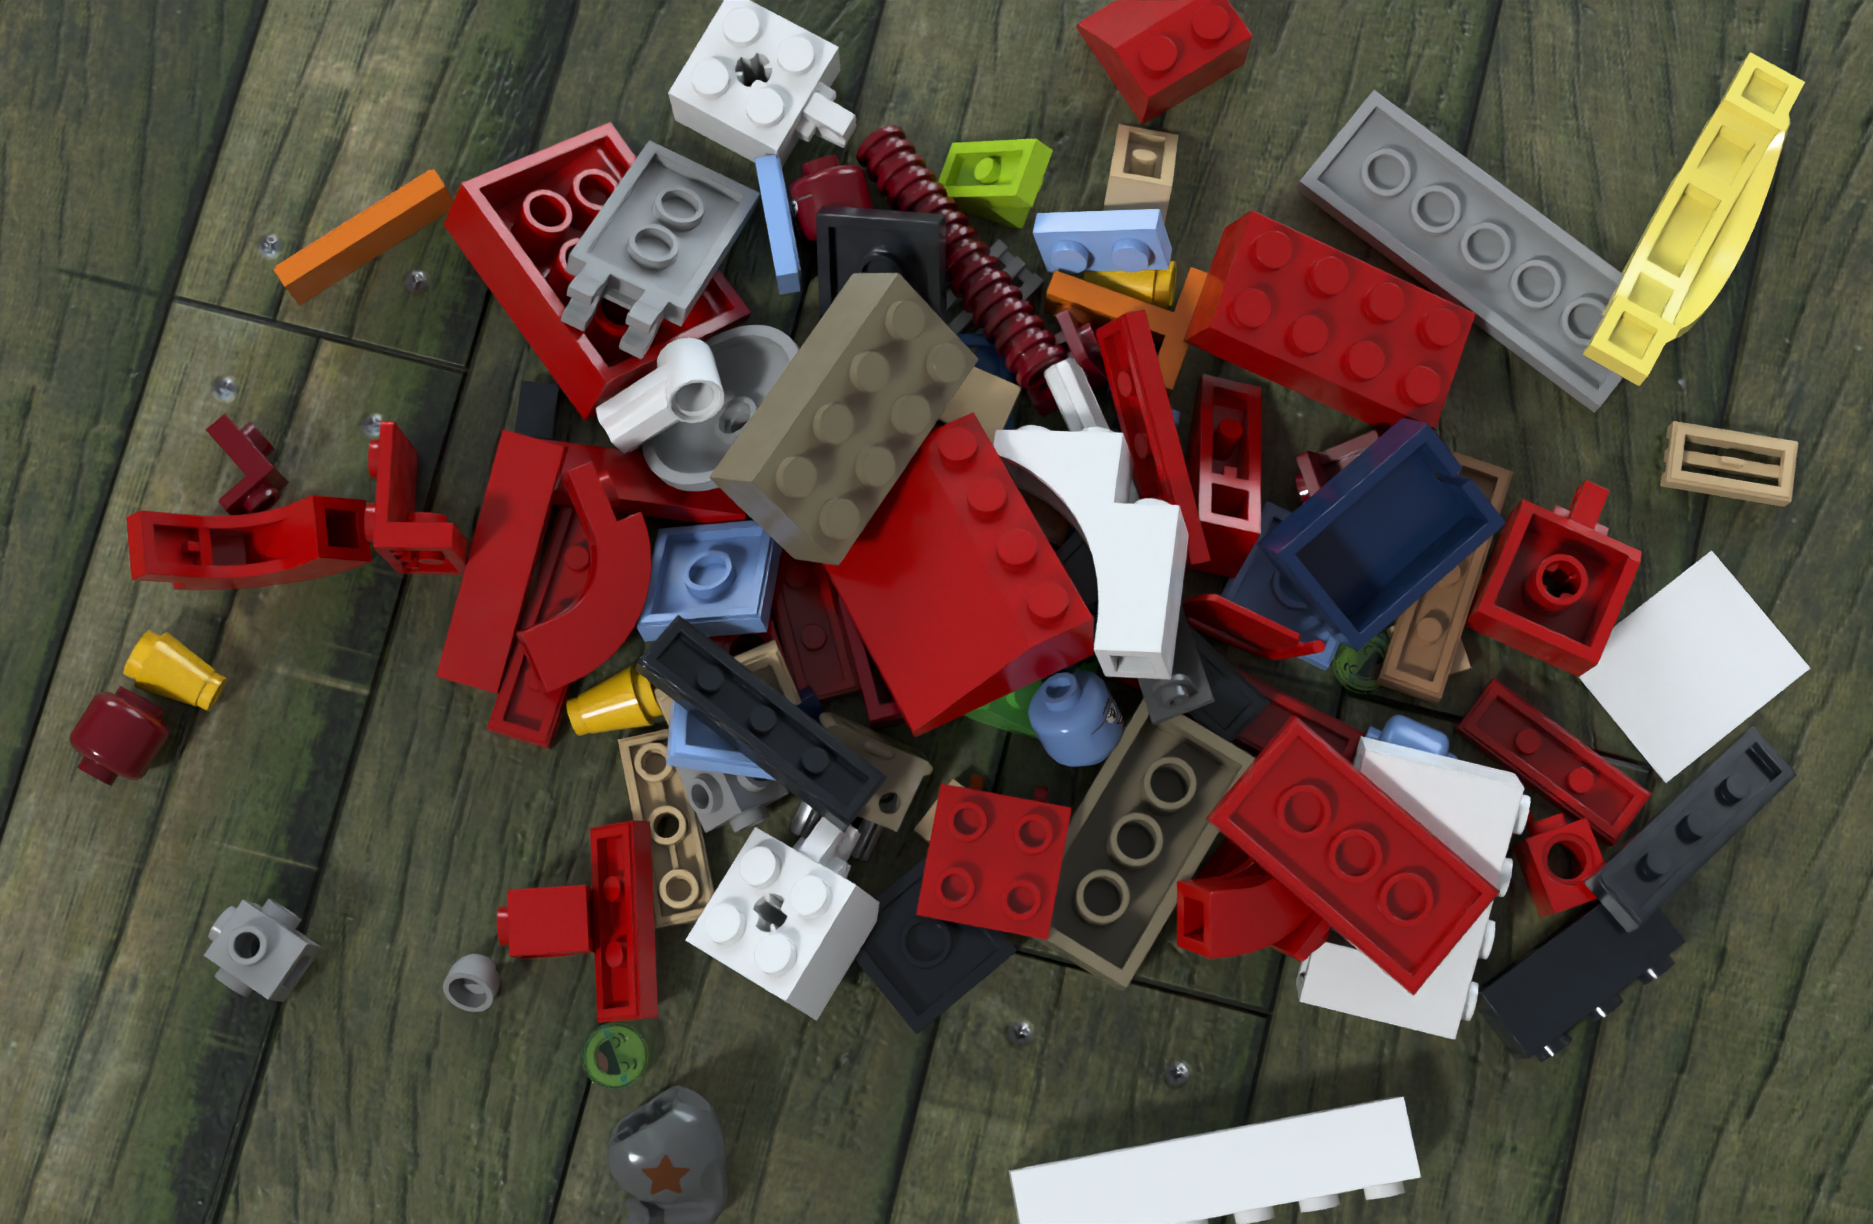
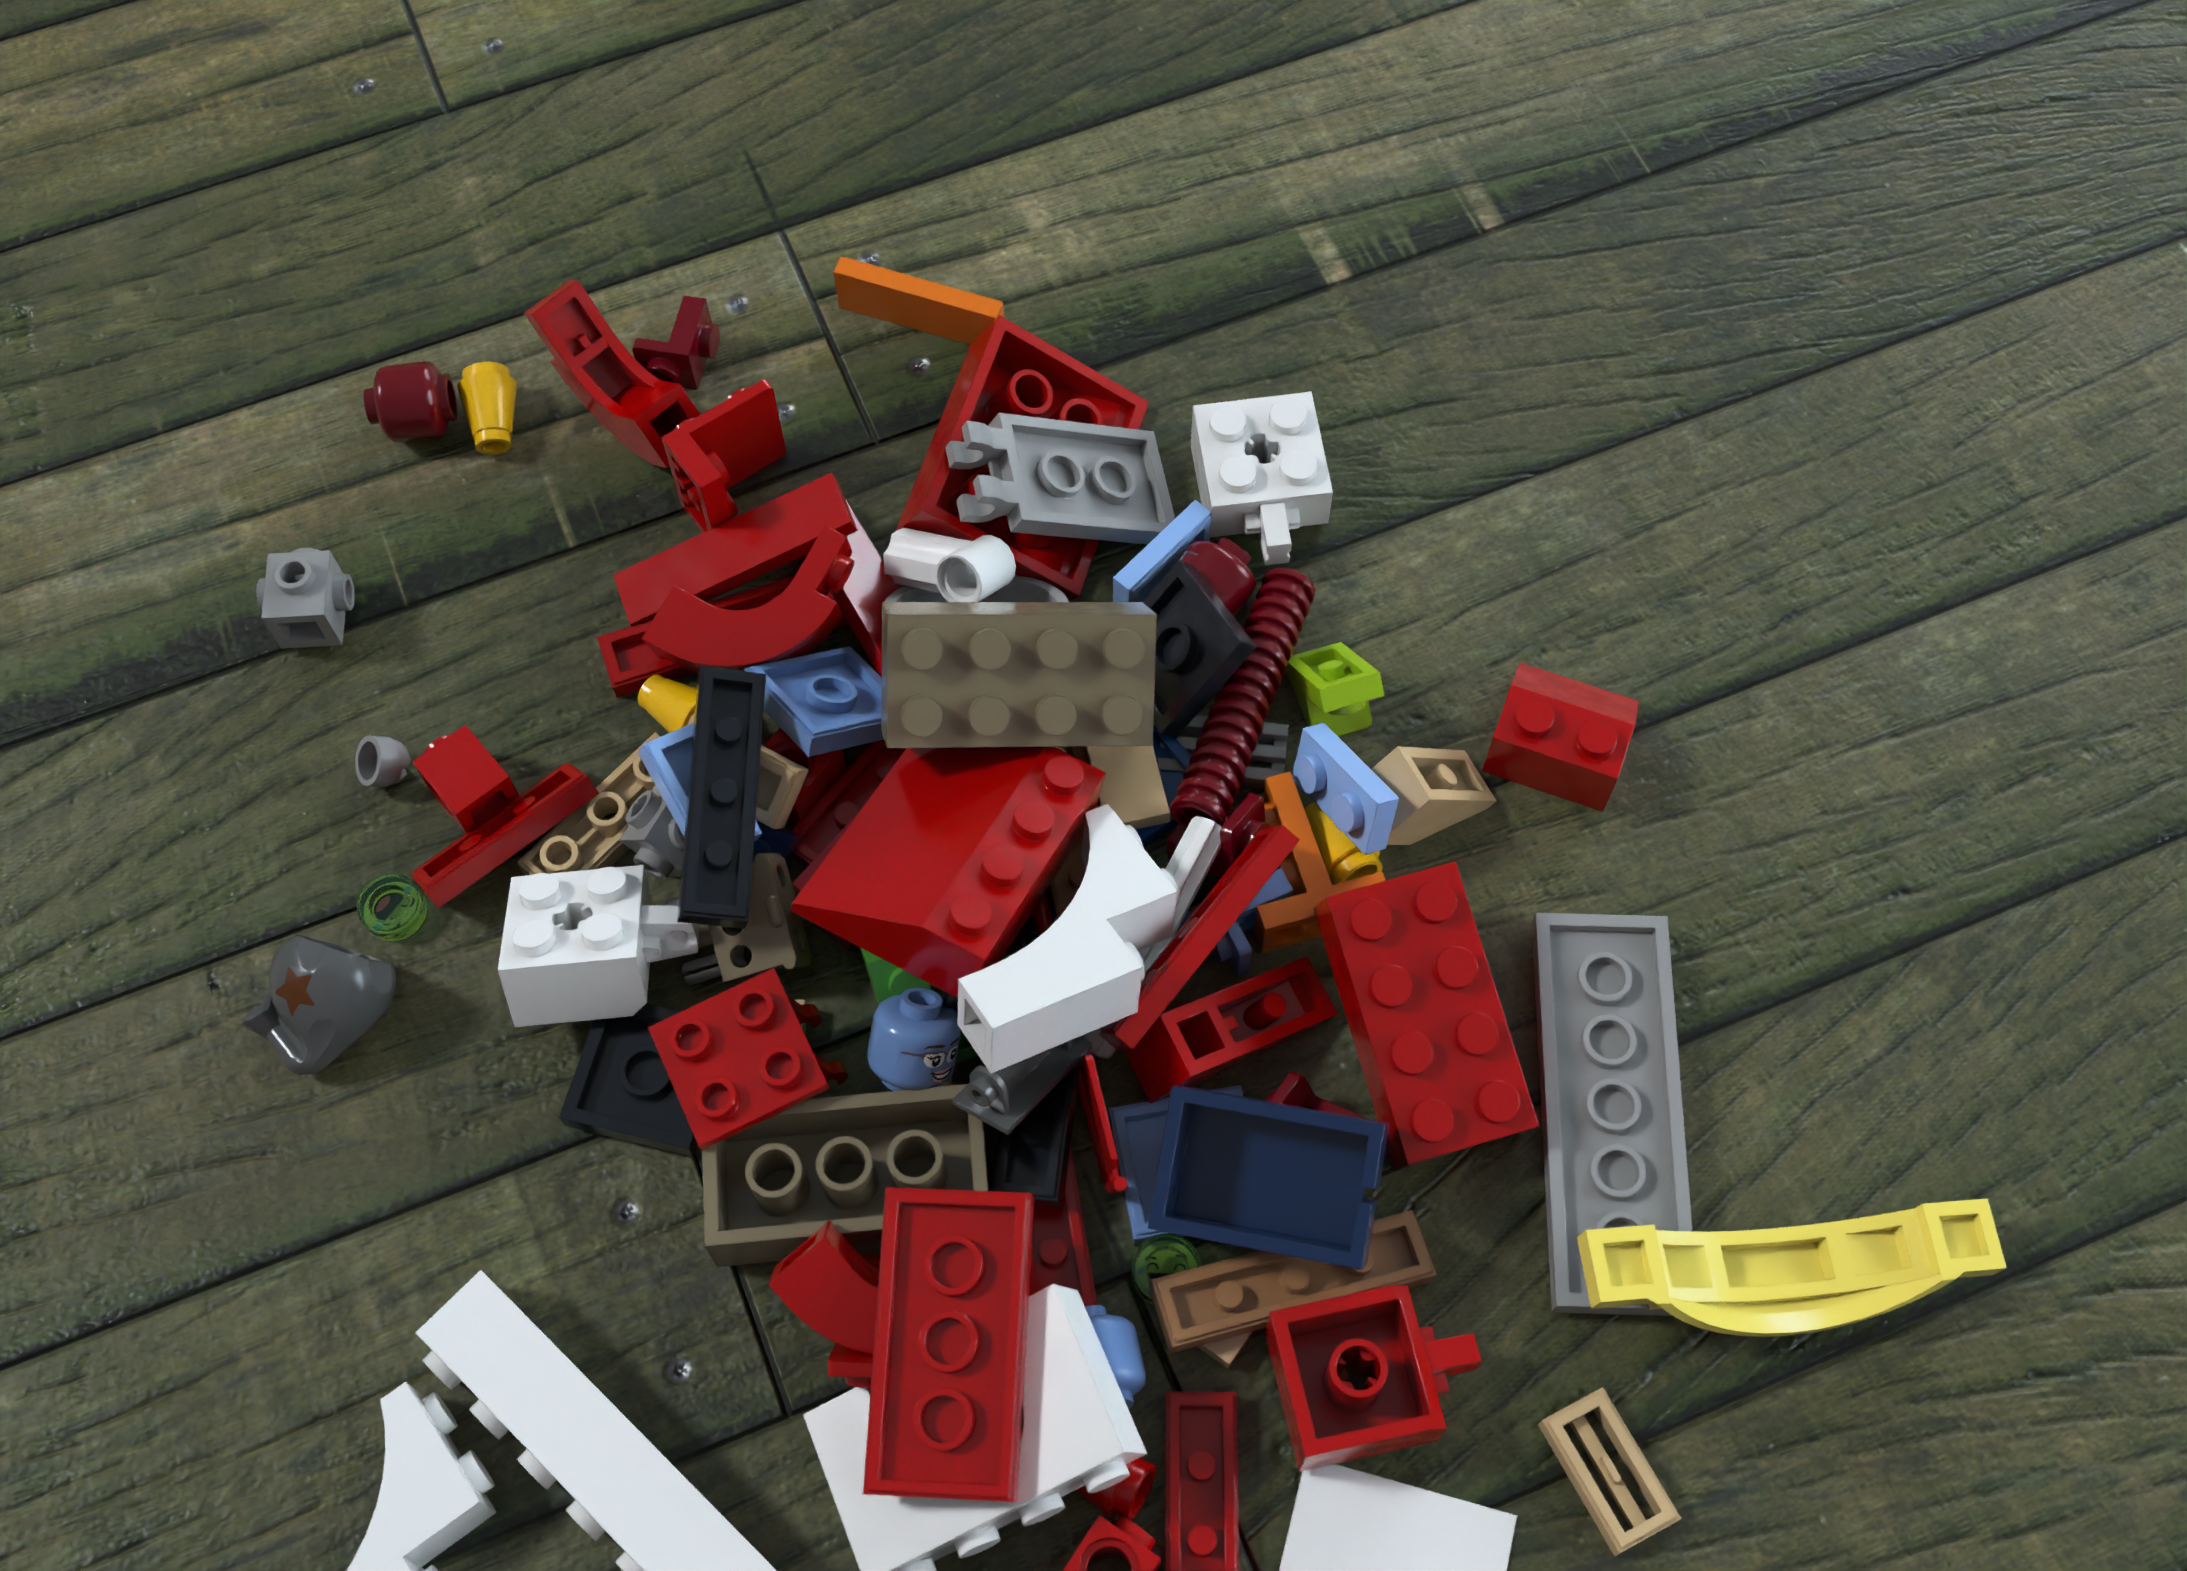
camera: 55 degrees right, 15 degrees down
black piece [515,381,561,440] -> none

